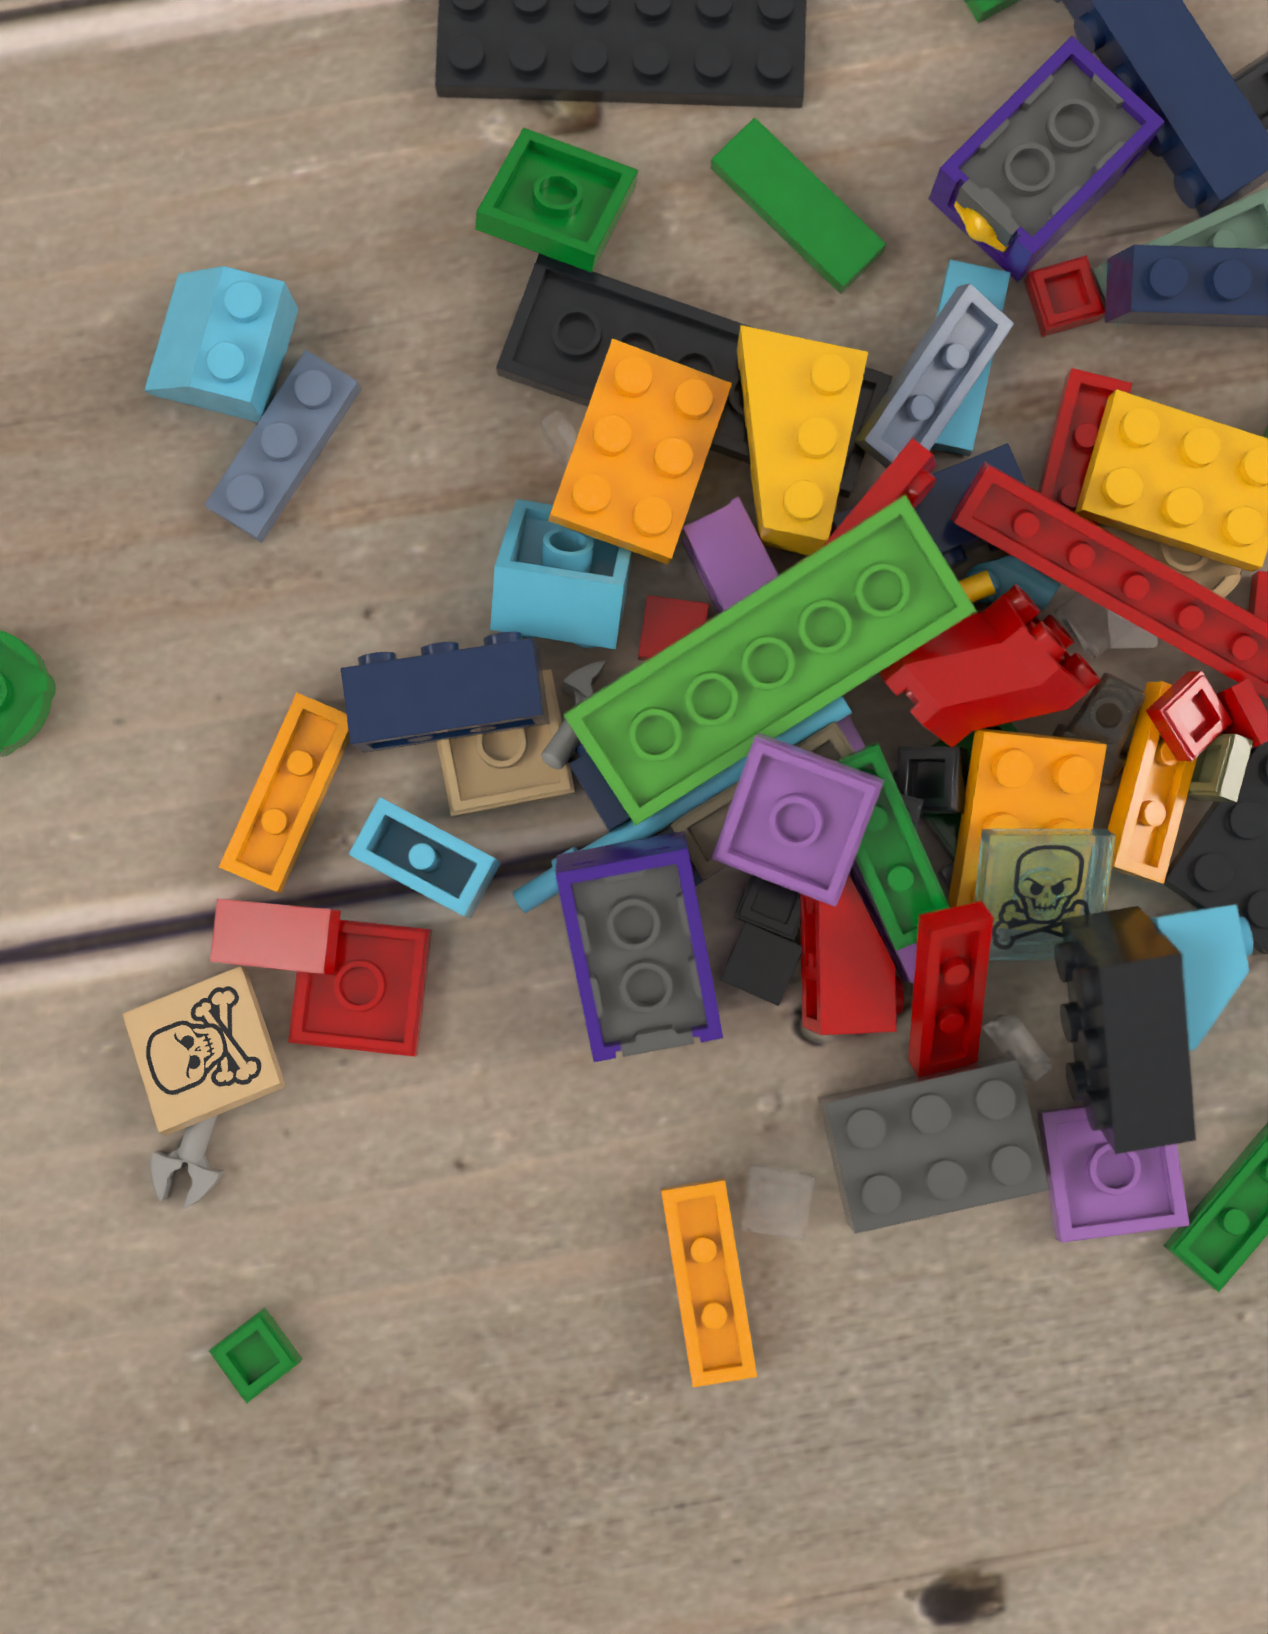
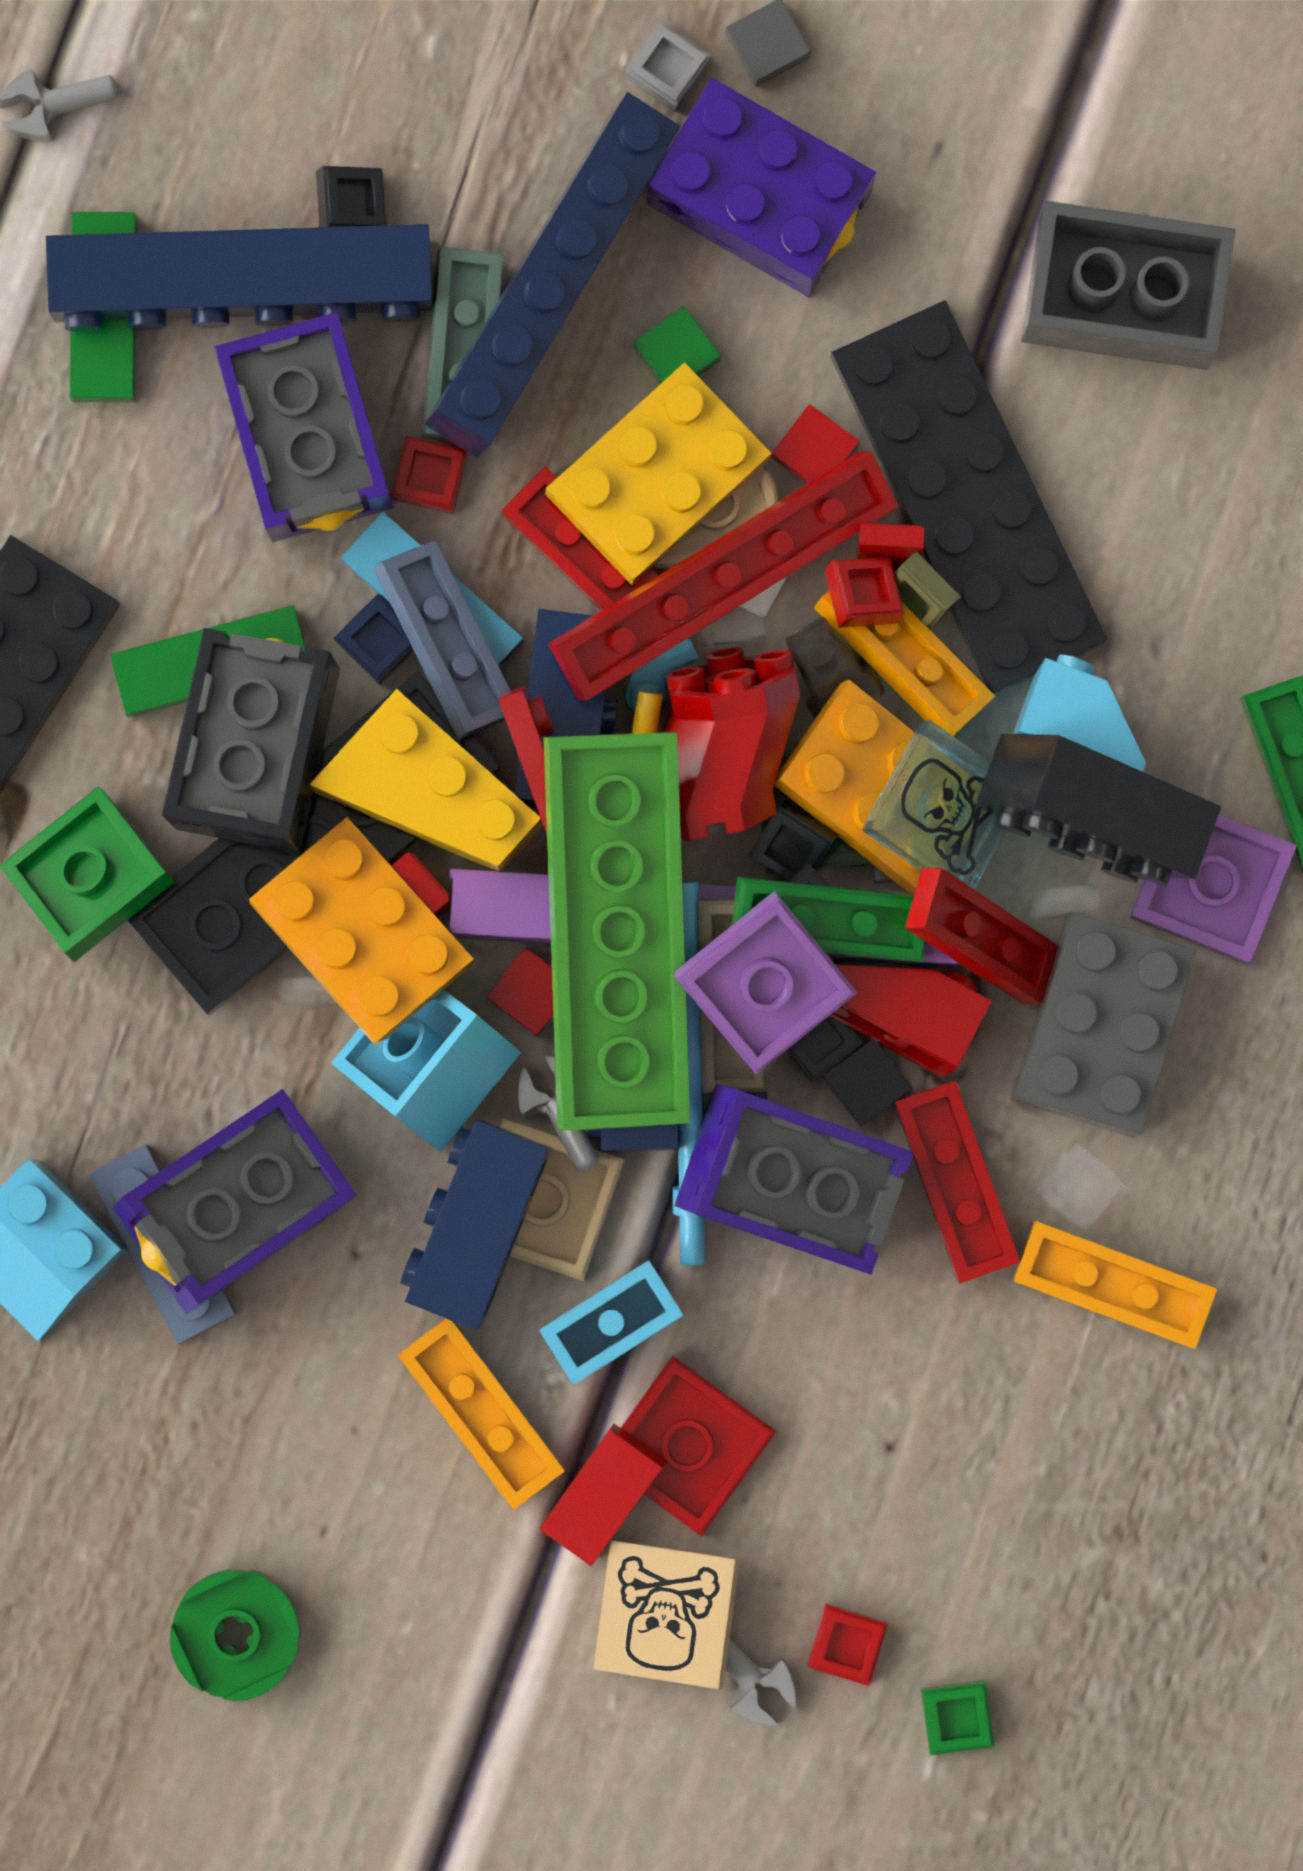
camera: 65 degrees left, 0 degrees up
none -> dark grey piece [113,1089,357,1315]
none -> dark grey piece [162,628,340,853]
none -> dark blue tile [333,594,414,685]
none -> red tile [391,852,450,918]
none -> red tile [807,1603,888,1686]
none -> red plate [894,1081,1020,1284]

